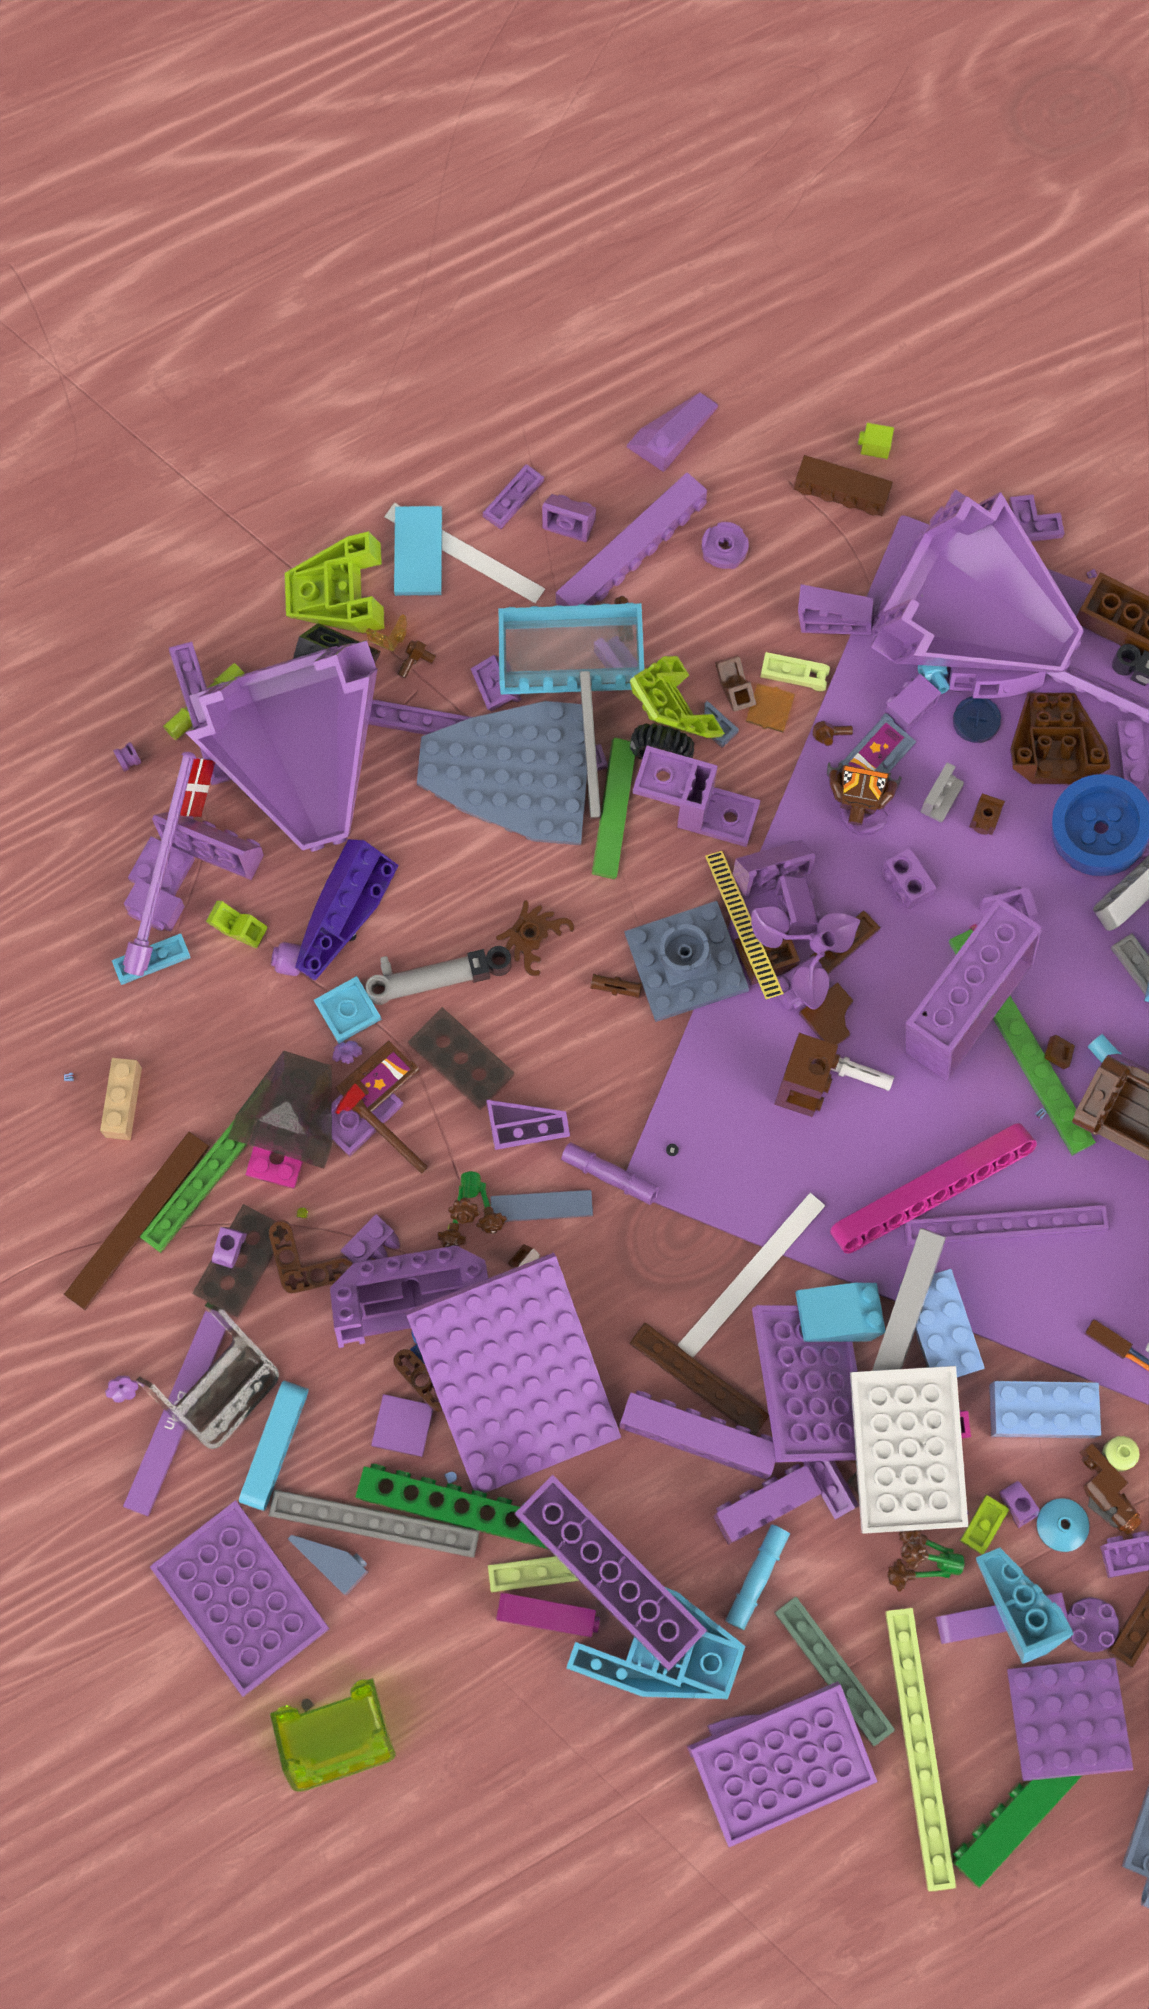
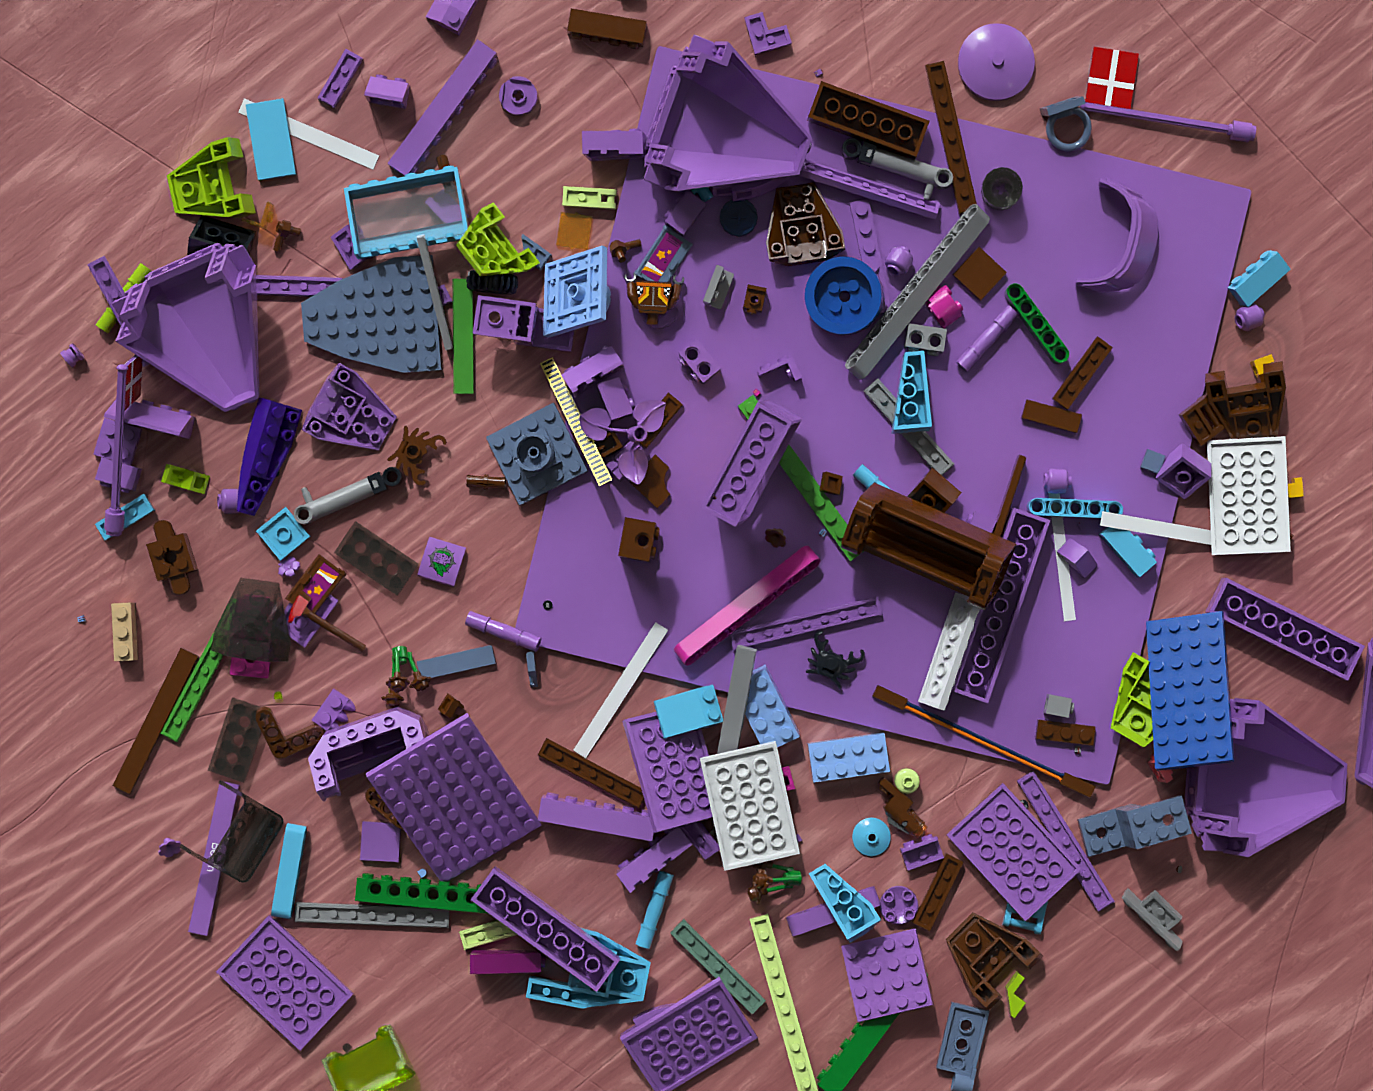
camera: 10 degrees left, 15 degrees up
medium lavender leg [212,1227,247,1268] -> none
sand blue slope [288,1535,368,1596] -> none
medium lavender wedge [486,1100,570,1150] -> none
reddish brown slope [715,655,756,712] -> none
white pin [831,1057,894,1091] -> none
lime plate [959,1495,1009,1555] -> none
medium lavender leg [999,1481,1040,1528] -> none
none -> reddish brown brick [146,520,198,594]
none -> medium lavender wedge [302,363,397,450]
none -> medium lavender slope [417,537,466,587]
none -> sand blue tile [526,651,538,687]
none -> light blue piece [543,246,611,338]
none -> reddish brown plant [765,528,786,548]
none -> black animal [806,630,865,689]

